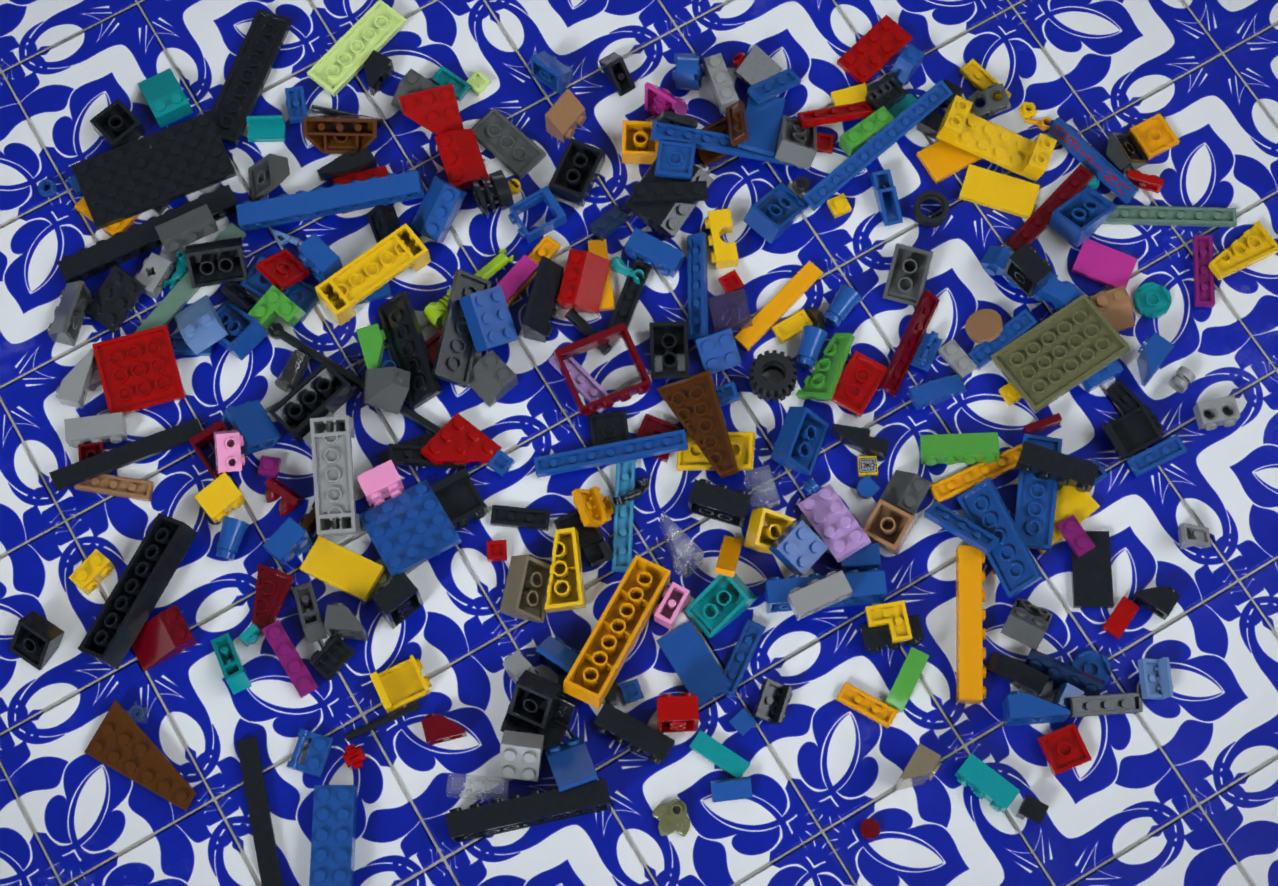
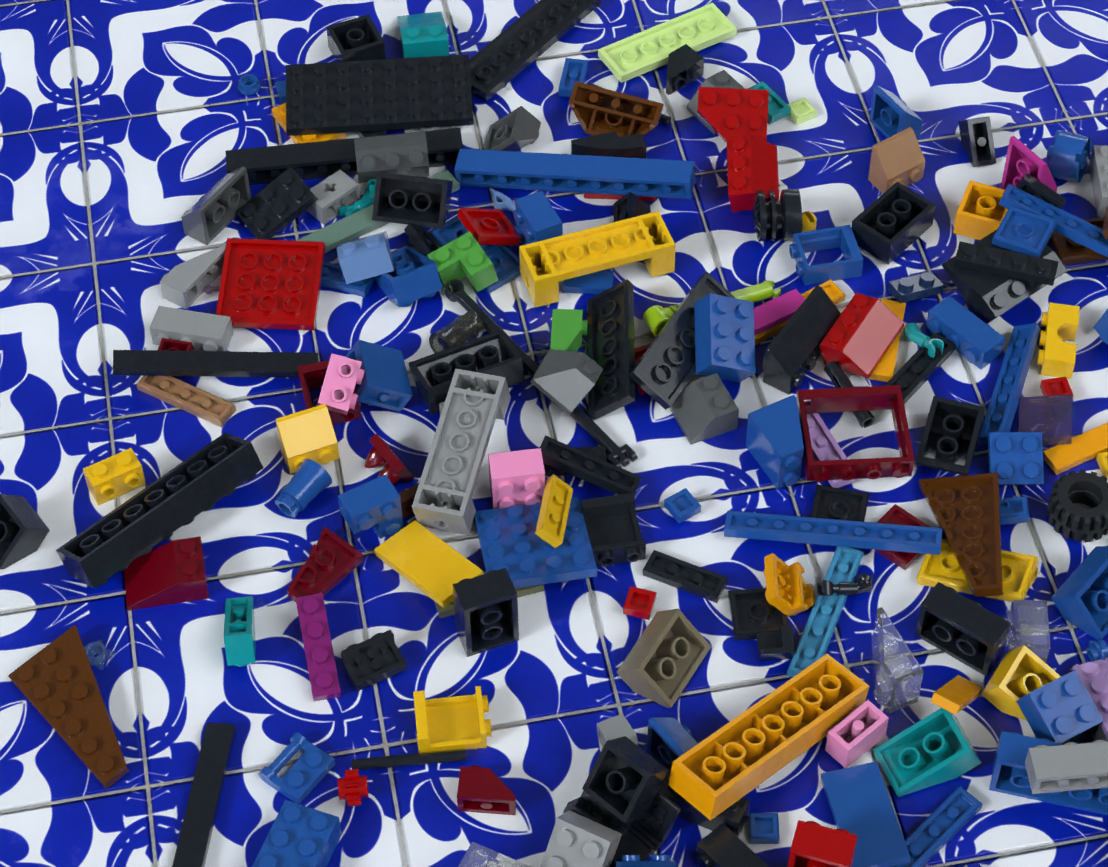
camera: 20 degrees right, 20 degrees down
teal plate [239,624,261,647] -> none
teal panel [246,115,286,142] -> none
magenta plate [258,455,281,478] -> none
dark grey slope [292,582,328,643] -> none
dark grey slope [324,603,368,641] -> none
blue slope [411,176,467,243] -> none
red plate [420,413,502,464] -> none
dark grey tile [471,107,546,180] -> none
yellow wedge [544,527,586,613] -> none
none -> yellow plate [535,474,573,549]
none -> blue slope [746,395,804,490]

